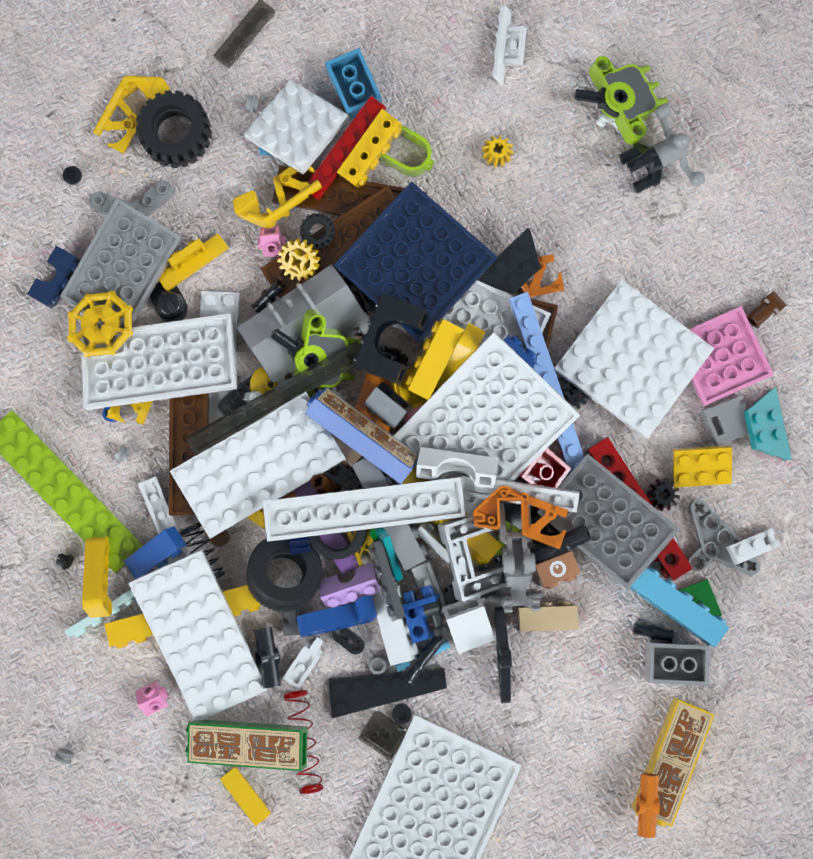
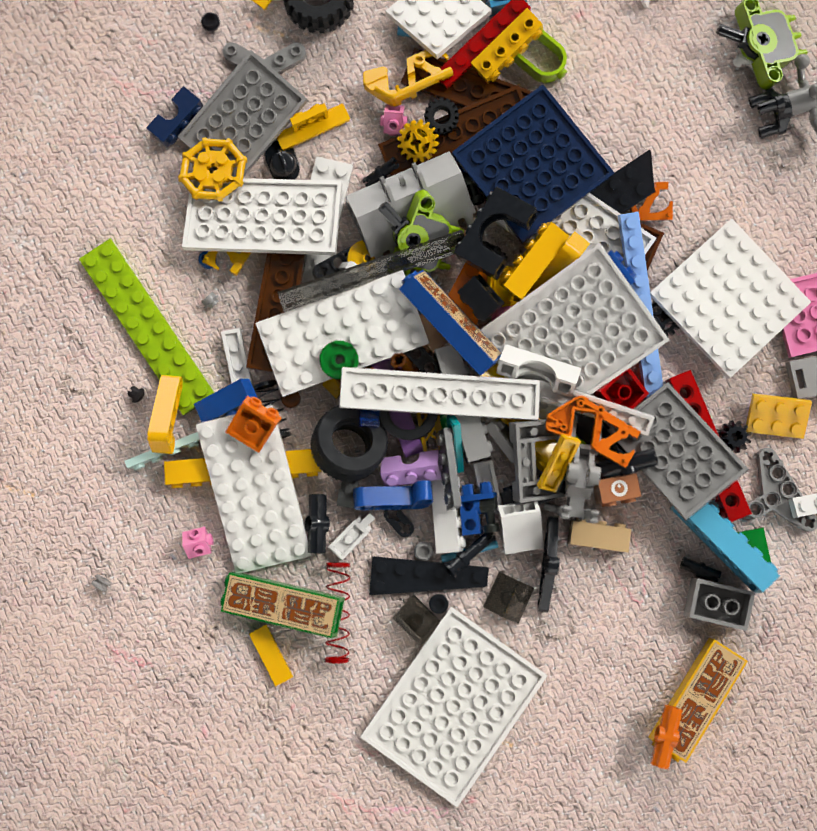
camera: 10 degrees right, 0 degrees up
yellow gear [482,134,514,168] -> none
none -> orange plate [225,396,282,453]
none -> green plate [319,340,359,379]
none -> clear smoke slope [483,572,534,624]
none -> yellow tile [537,434,581,493]

